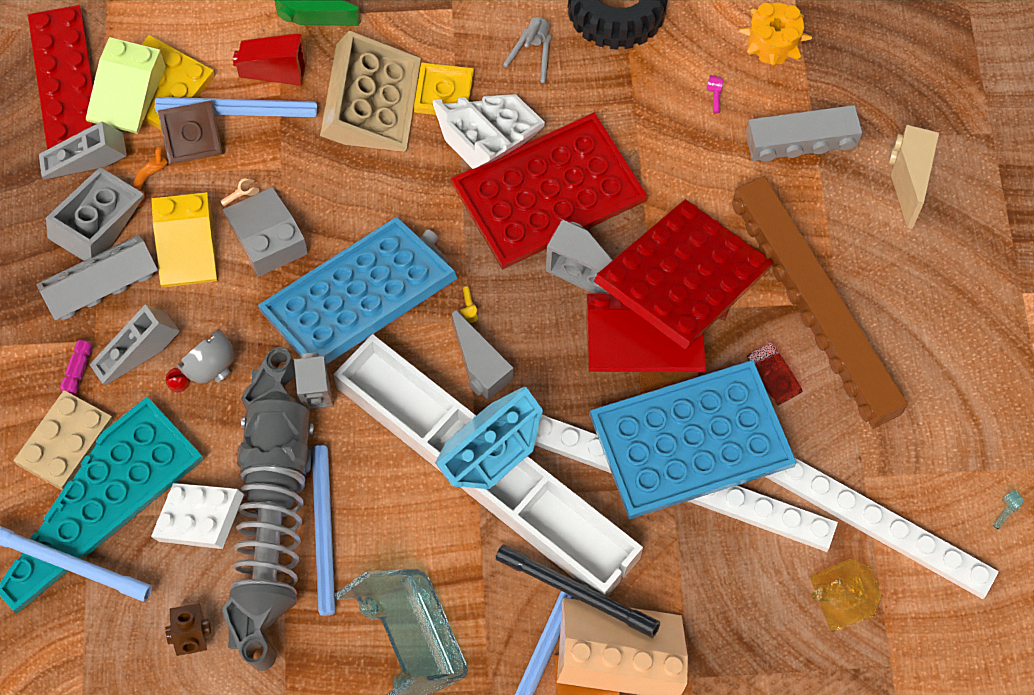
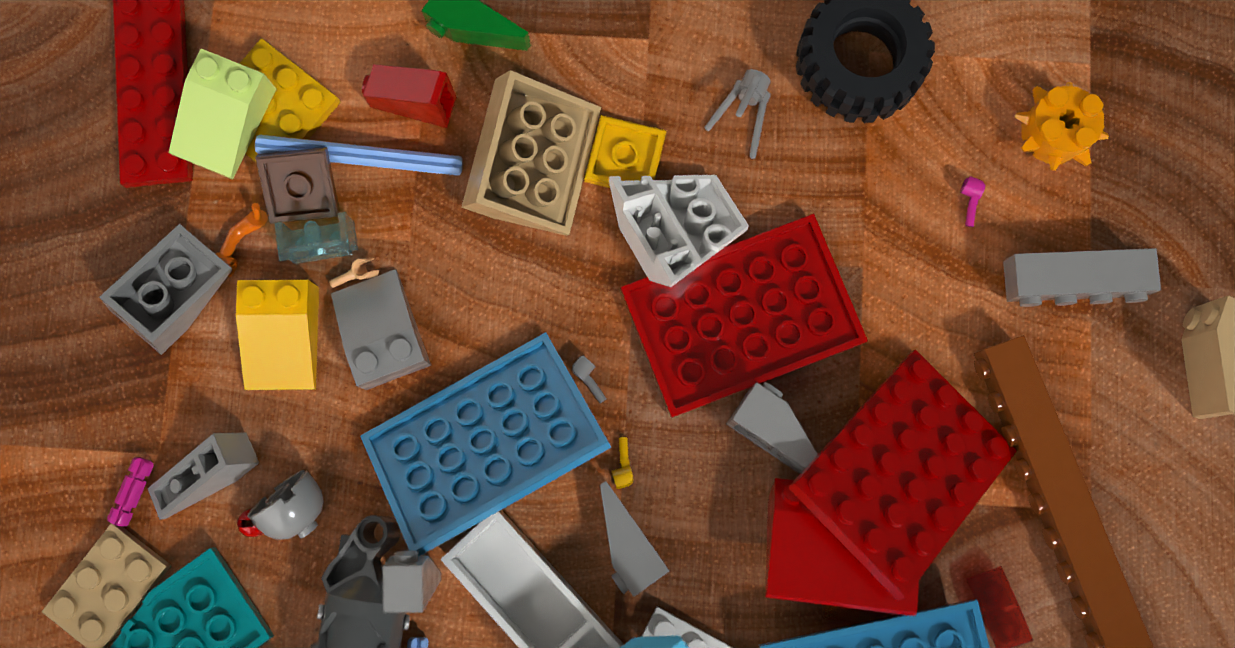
camera: 10 degrees right, 15 degrees up
light grey brick [36,235,158,320] -> none
light grey slope [39,121,127,179] -> none
none -> clear light blue window [275,212,358,264]

